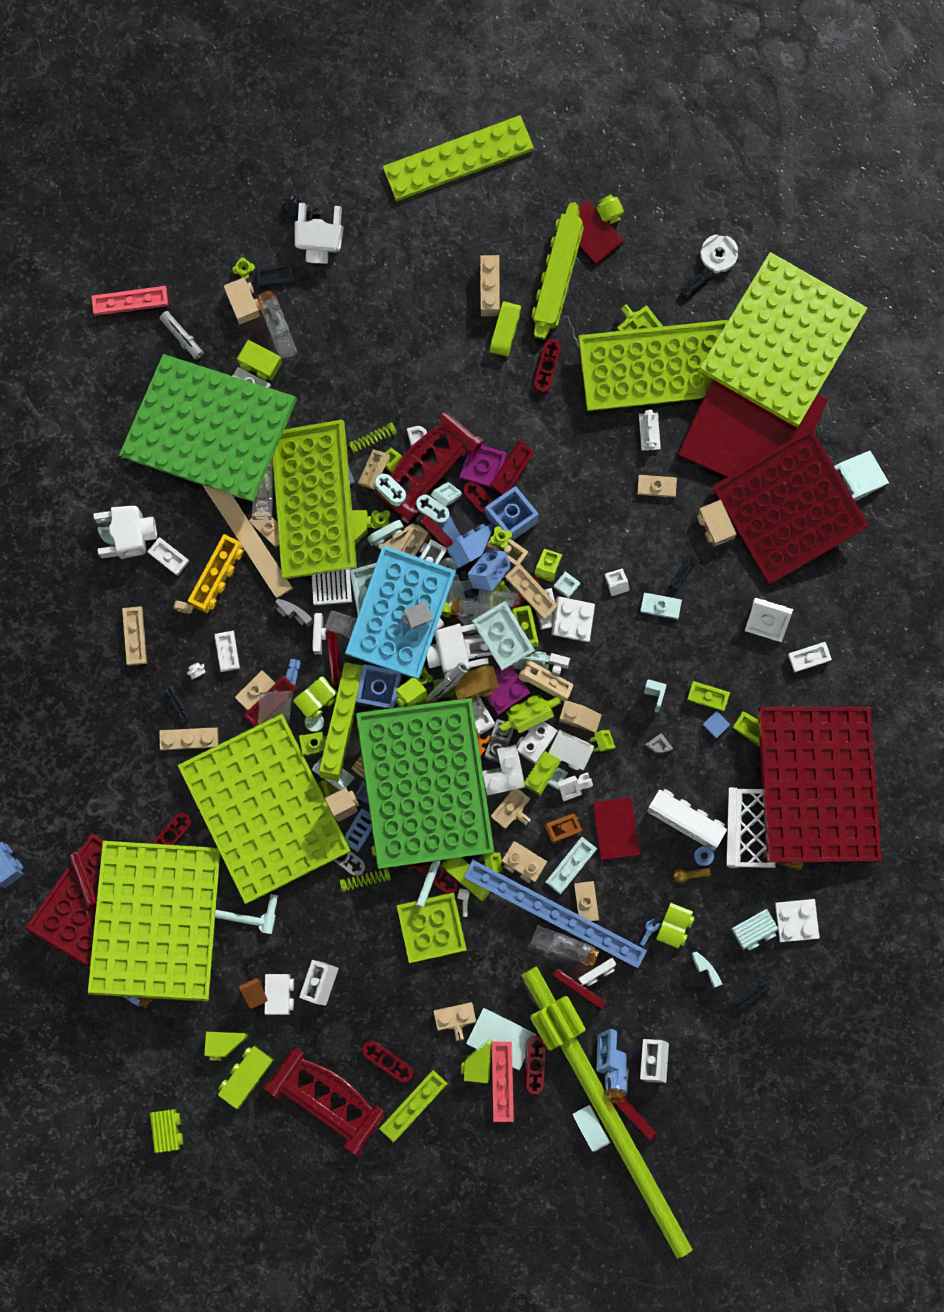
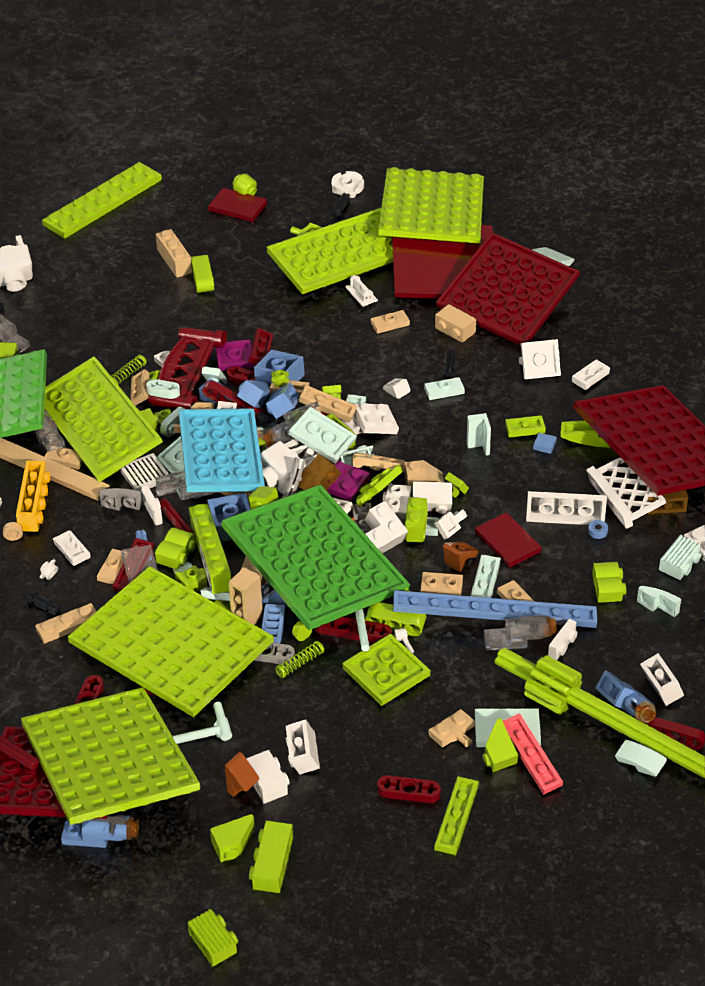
camera: 30 degrees left, 35 degrees down
dark red piece [262,1047,385,1157] -> none
light grey brick [402,601,433,631] -> none
light aqua beam [416,495,449,524] -> none
tan plate [491,789,531,829] -> none
dark red beam [524,1035,546,1094] -> none
lime hinge [532,202,584,340] -> none
dark red beam [534,339,561,393] -> none
white tile [549,653,570,676] -> none
dark red tile [553,969,606,1009] -> none
medium blue hand [640,919,661,946] -> none
light grey tile [646,733,673,753] -> none
pearl gold bar [673,868,710,884] -> none

